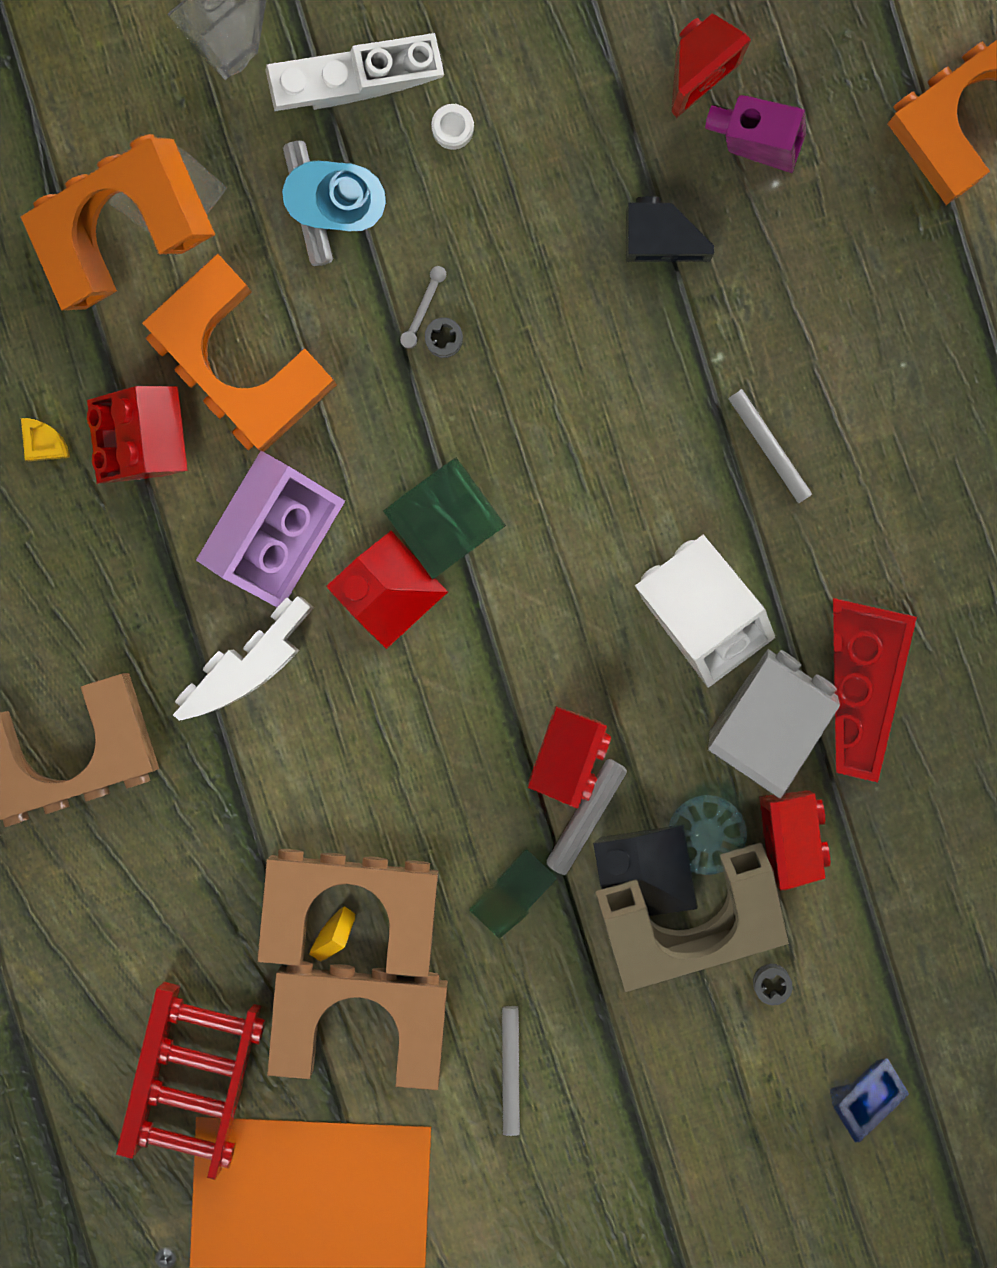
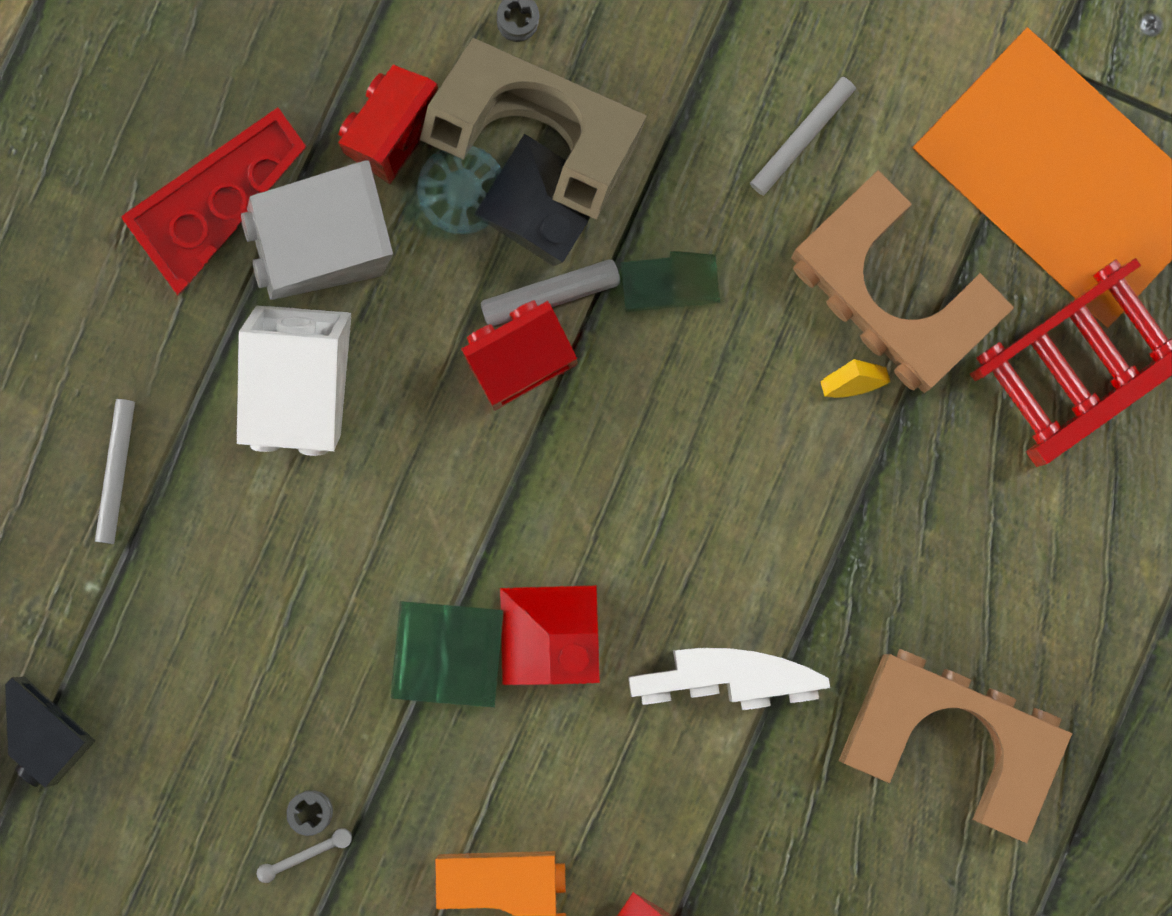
camera: 140 degrees left, 5 degrees down
lavender slope [196,451,345,607] -> none
medium nougat arch [258,849,439,977] -> none

